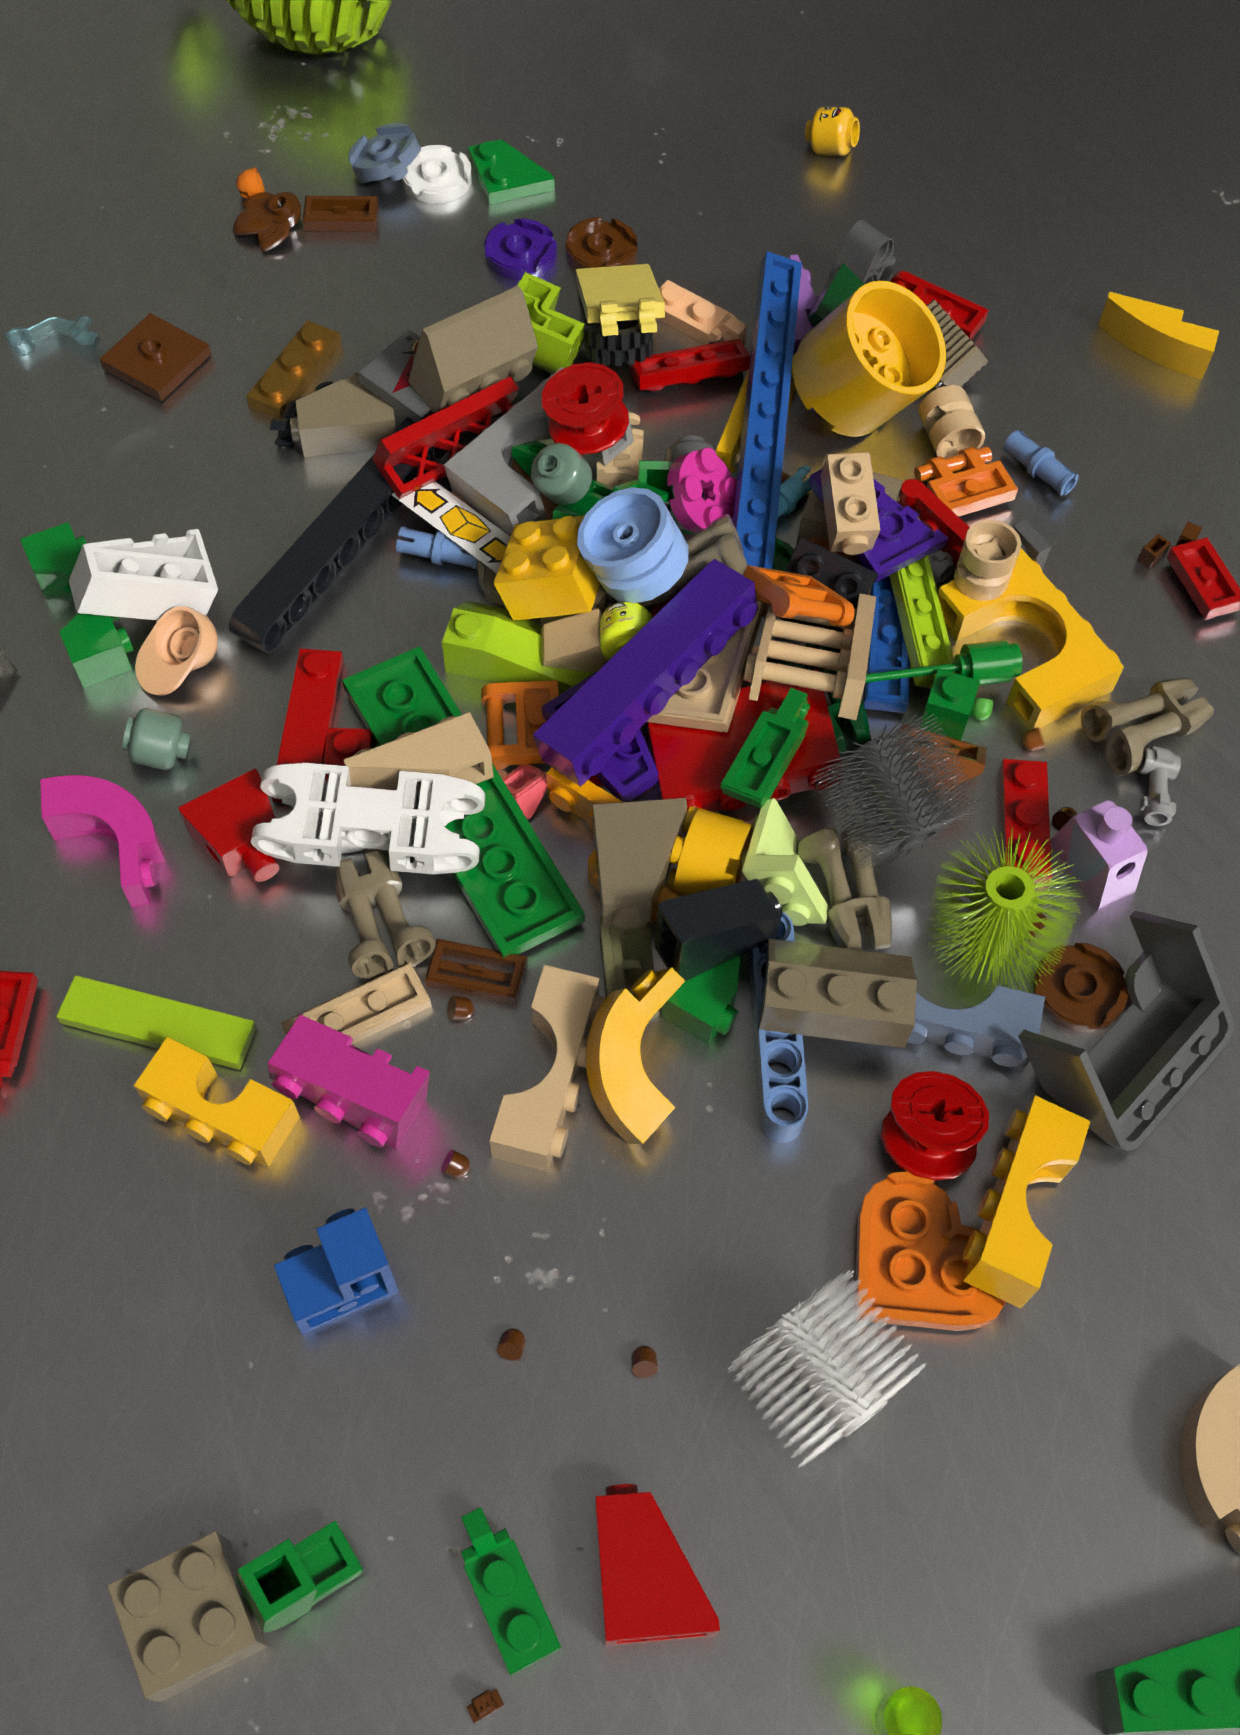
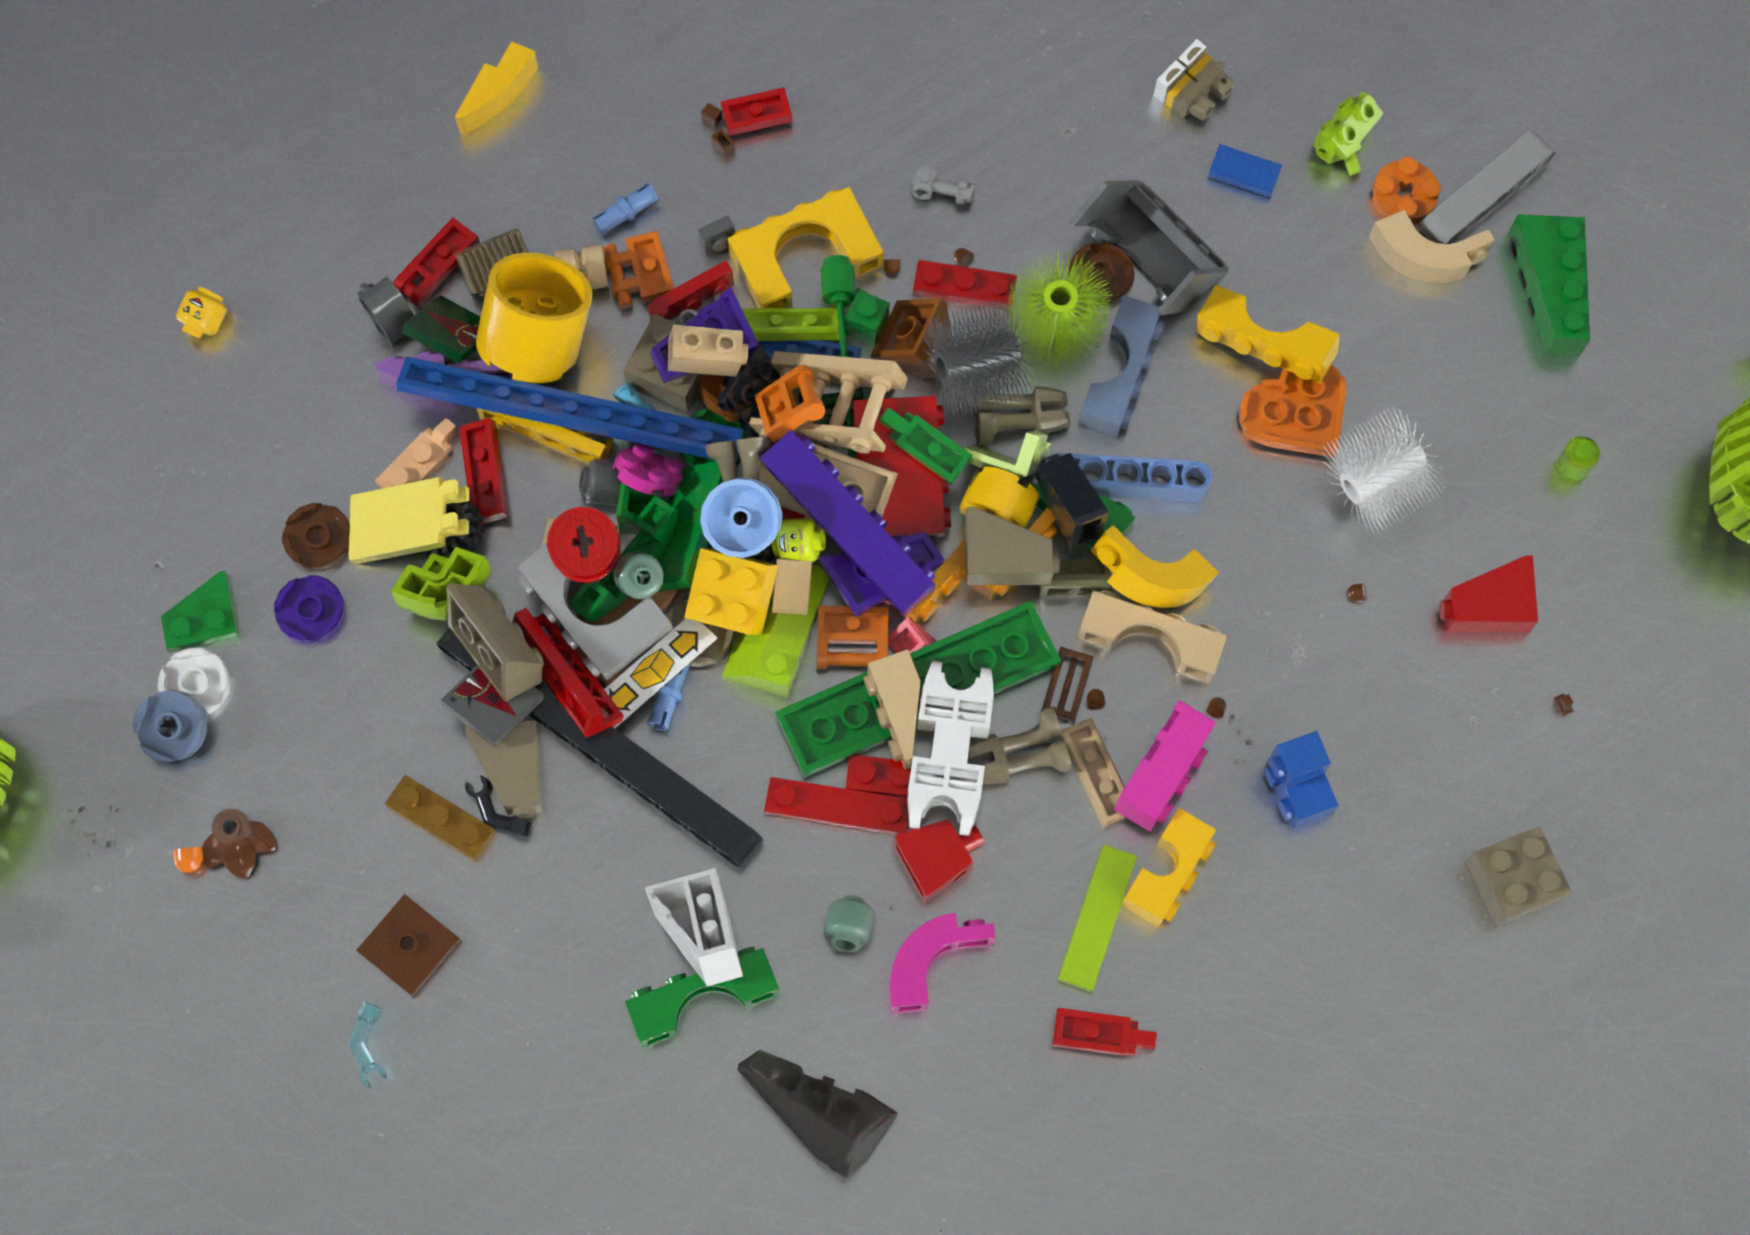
camera: 85 degrees left, 10 degrees up
light nougat cap [135,606,218,696] -> none
green brick [236,1520,363,1633] -> none
reddish brown tile [302,195,379,232] -> none
green hinge [460,1507,562,1676] -> none
reddish brown piece [497,1328,525,1361] -> none
dark tan slope [759,939,917,1048] -> none
red piece [880,1071,989,1181] -> none
tan wheel [954,520,1021,601] -> none
lavender torso [1051,800,1148,910] -> none
dark tan piece [1081,678,1214,775] -> none

